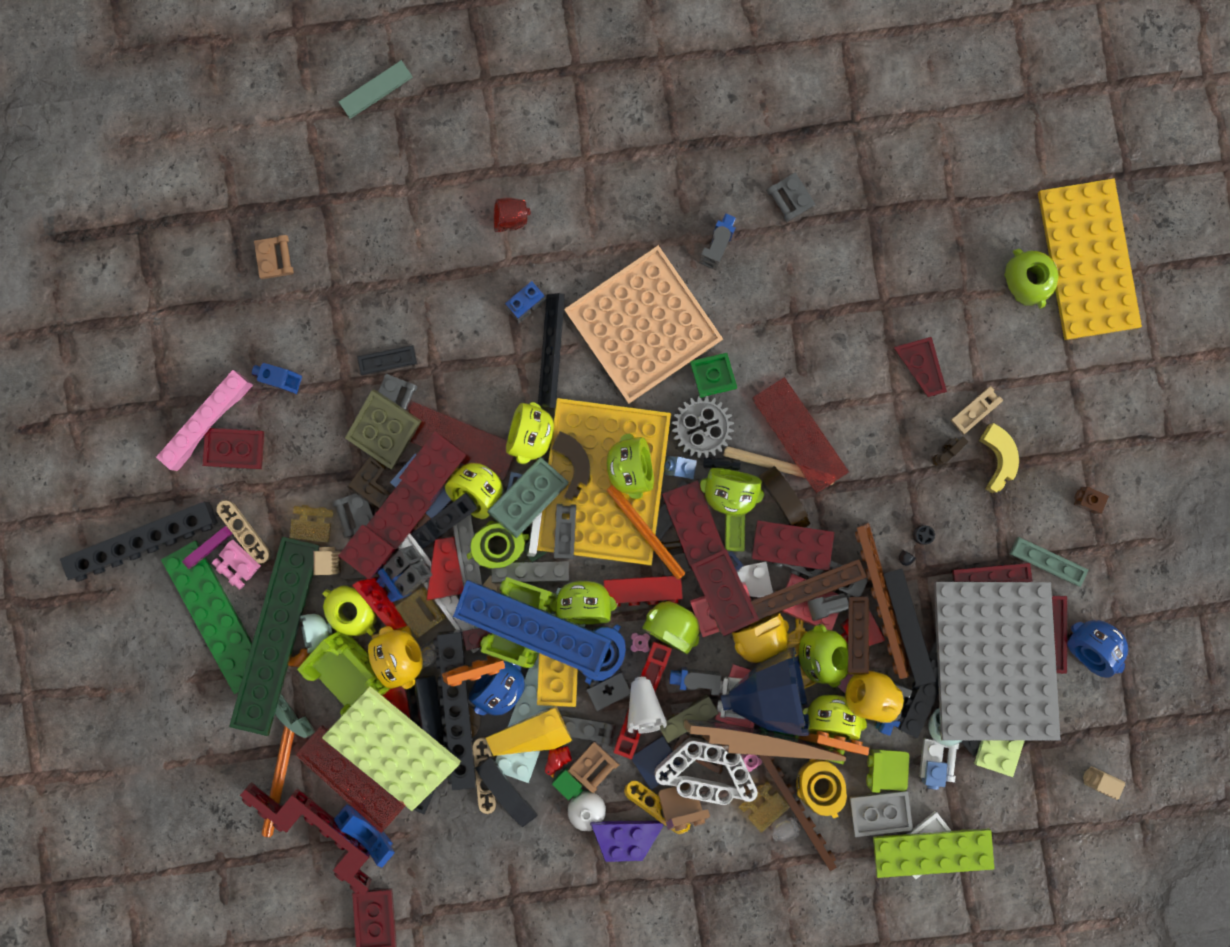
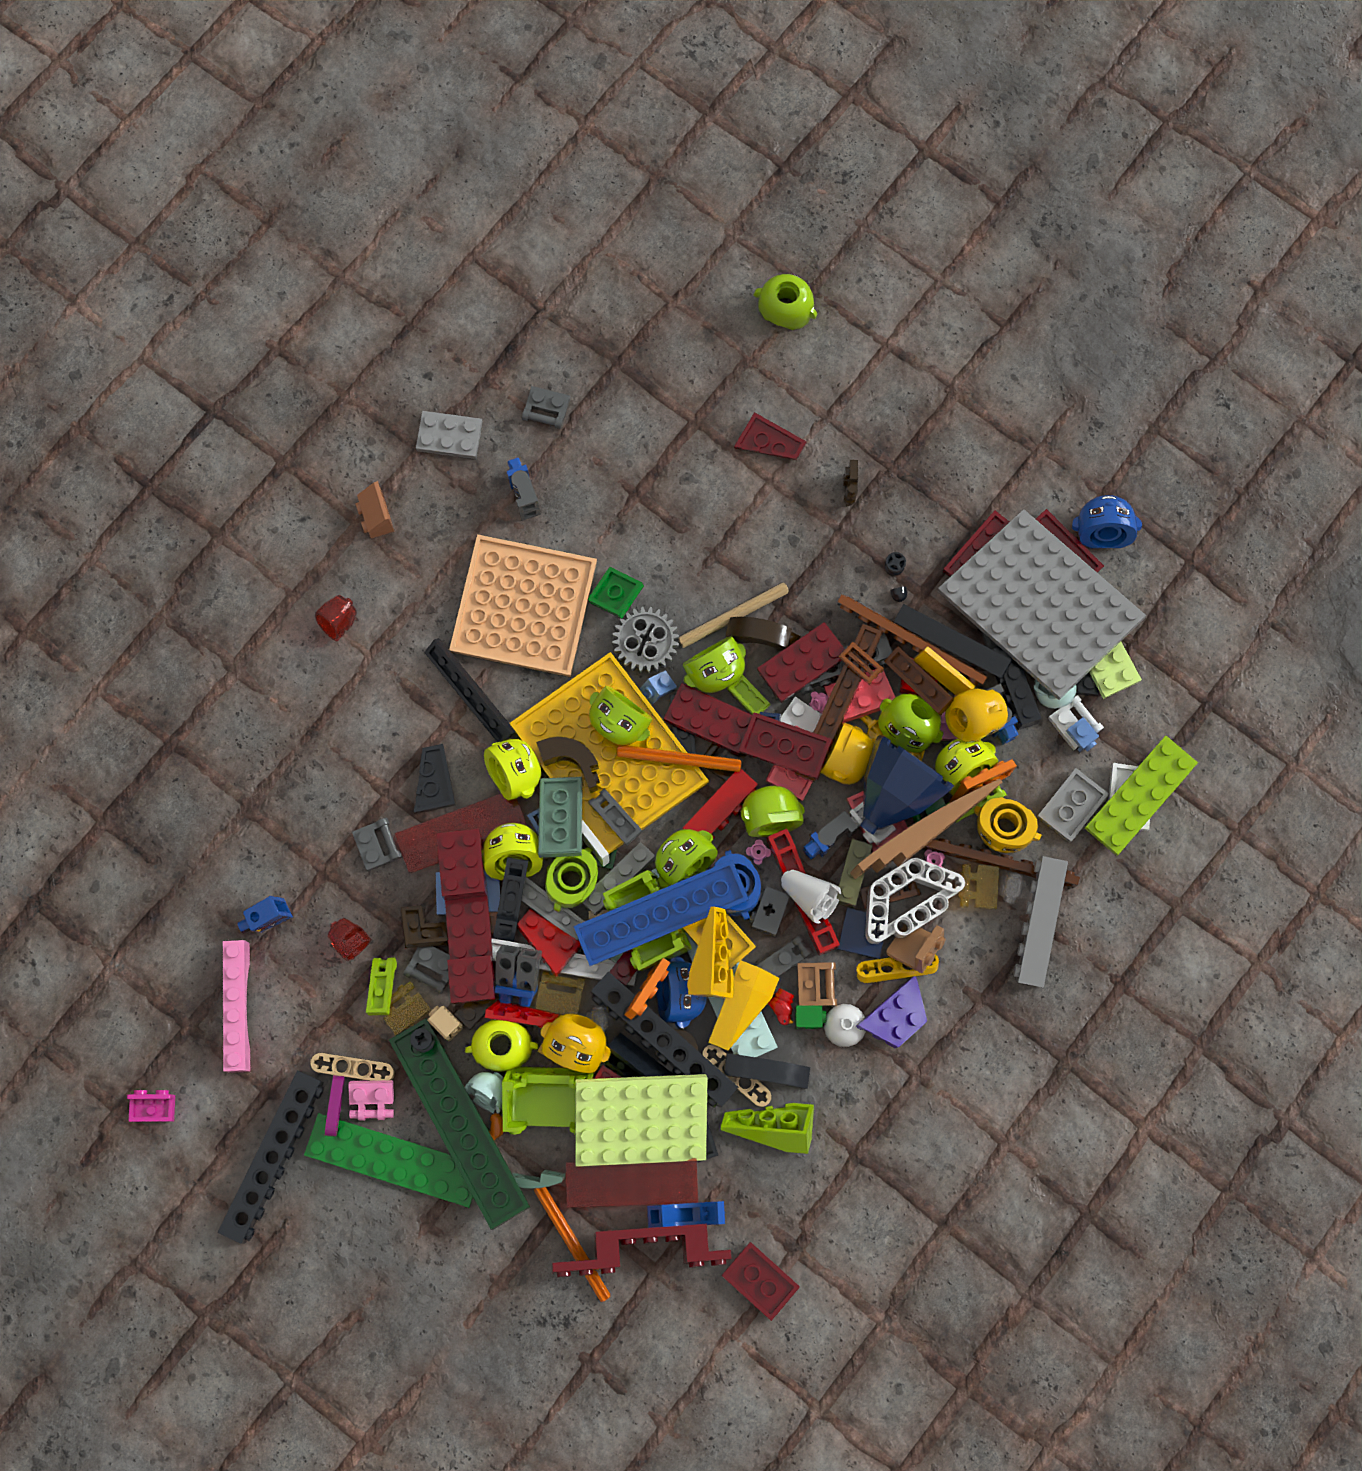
camera: 45 degrees left, 10 degrees down
dark red plate [202,428,264,469] -> none
medium nougat plate [254,235,294,279] -> none
sand green tile [339,60,413,119] -> none
olive plate [345,389,421,470] -> none
black tile [357,345,418,376] -> none
blue hips [505,281,546,324] -> none
black axle [703,457,741,470] -> none
clear red plate [752,377,849,494] -> none
dark grey piece [807,593,849,621] -> none
lime bracket [866,749,909,793] -> none
tan plate [950,386,1003,435] -> none
light yellow arch [979,423,1019,493] -> none
sand green tile [1009,537,1088,587] -> none
yellow plate [1038,178,1142,341] -> none
reddish brown brick [1074,487,1109,514] -> none
tan brick [1083,766,1125,800] -> none
none -> dark pink bracket [127,1090,175,1122]
none -> clear red helmet [328,918,372,961]
none -> nougat slope [356,481,394,538]
none -> lime plate [366,957,397,1016]
none -> black wheel [410,1028,435,1053]
none -> black wing [414,744,456,814]
none -> light grey plate [416,411,483,459]
none -> yellow wedge [687,907,734,998]
none -> lime wedge [721,1103,814,1154]
none -> bright pink plate [809,691,829,714]
none -> dark orange tile [838,642,884,685]
none -> yellow tile [914,646,975,696]
none -> light grey brick [1013,856,1068,988]

